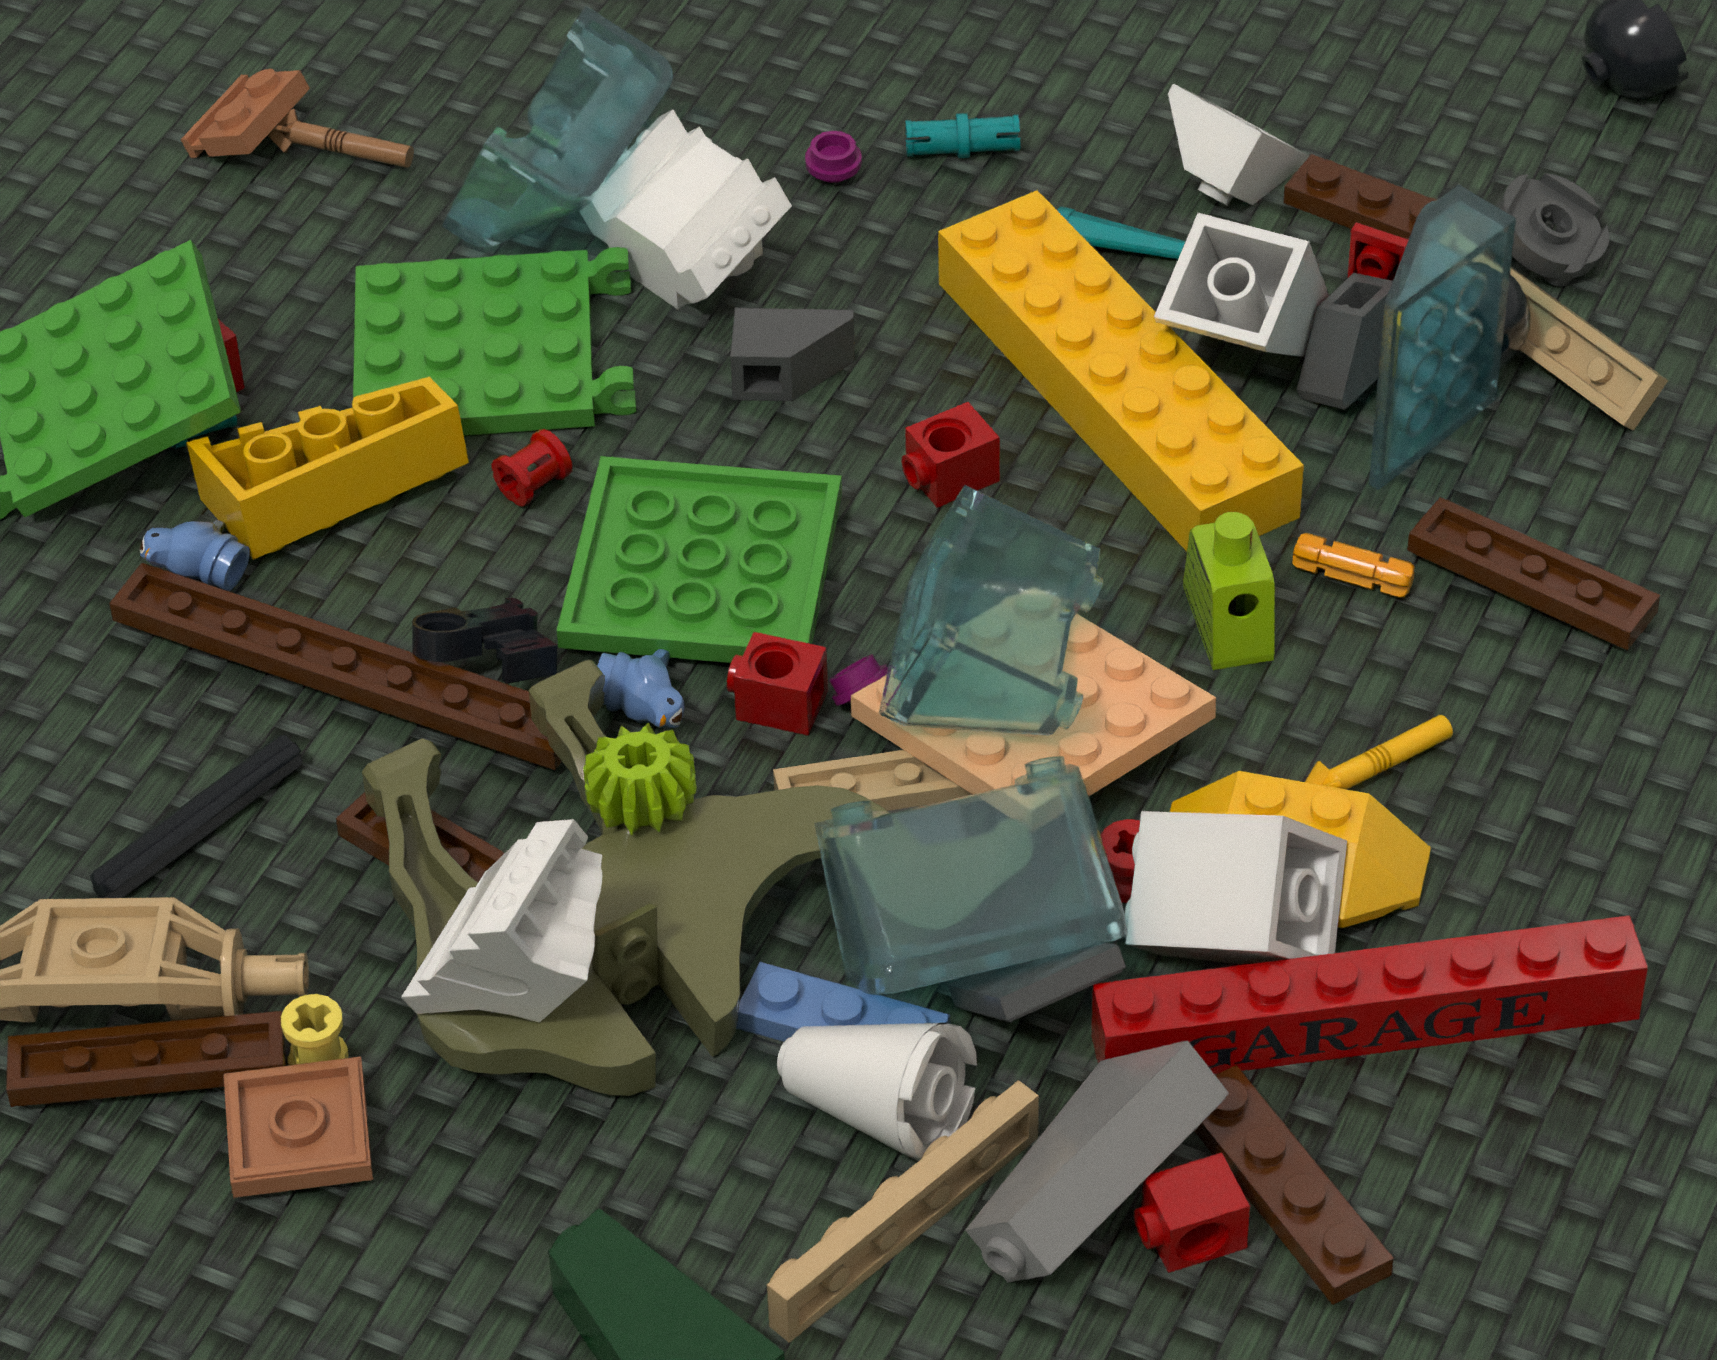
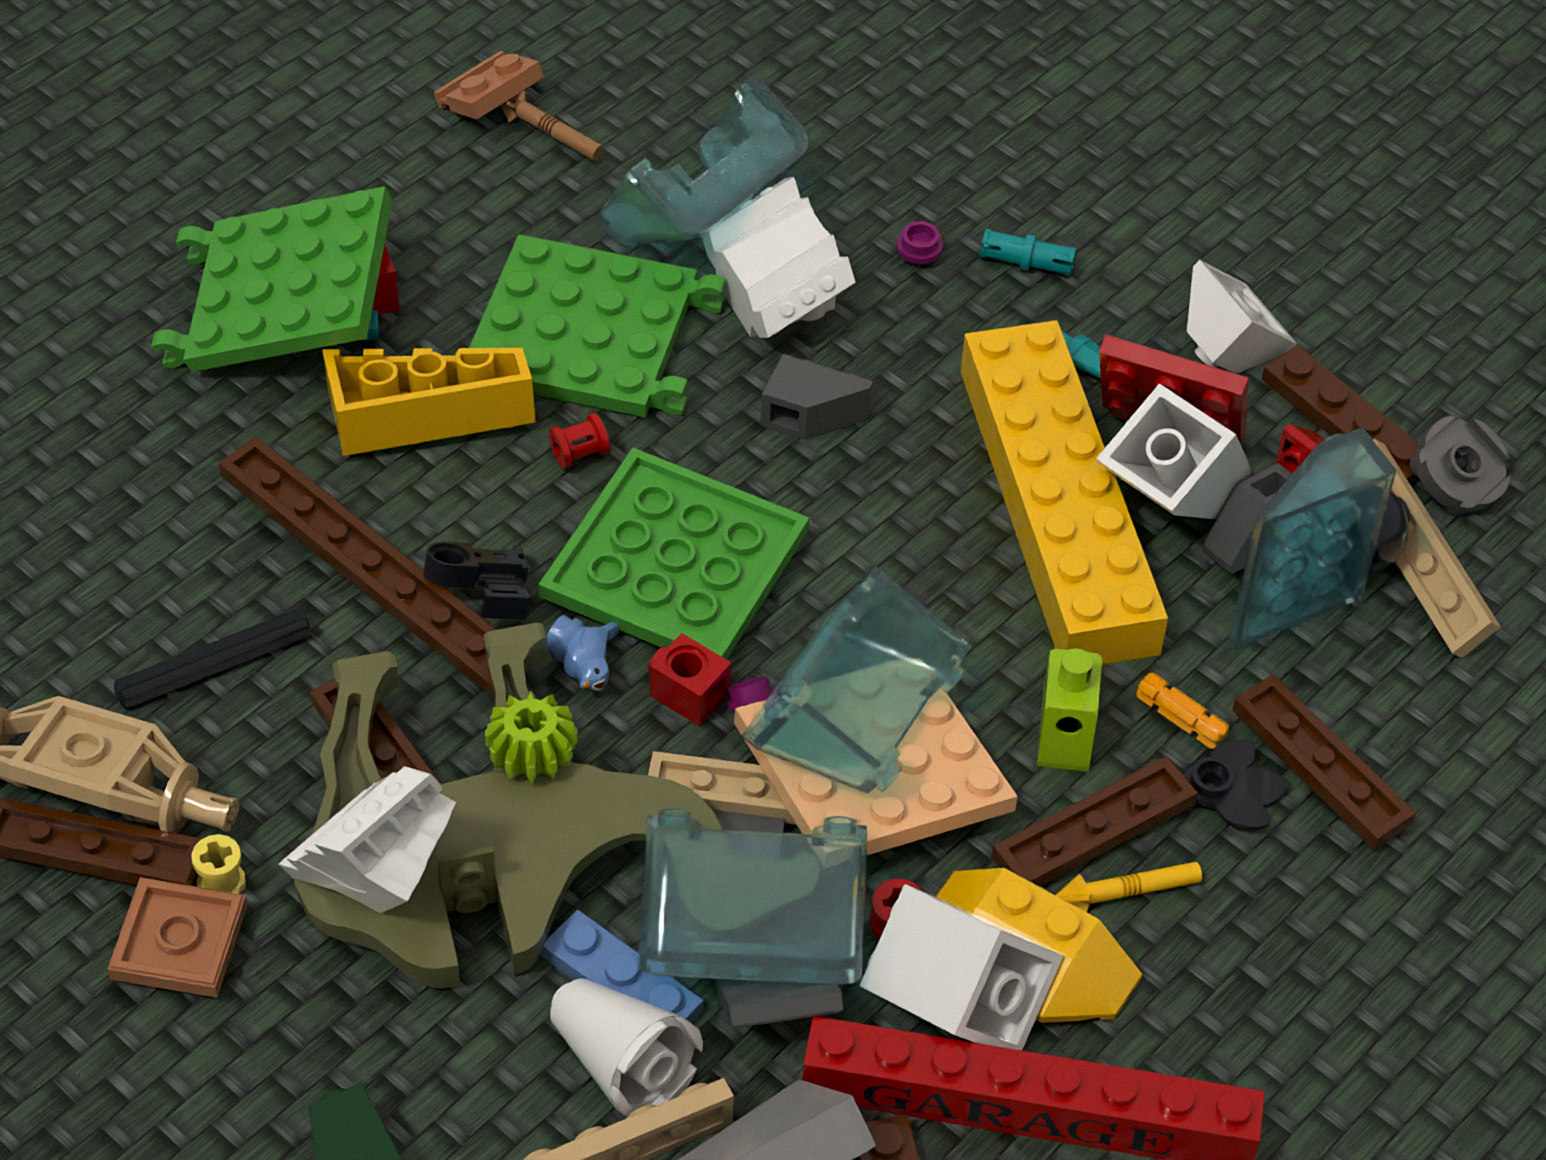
camera: 15 degrees right, 5 degrees up
medium blue animal [140,520,250,591] -> none
red brick [901,402,1000,508] -> none
none -> reddish brown plate [991,756,1198,887]
none -> red plate [1099,334,1249,446]
none -> black plate [1185,740,1289,830]

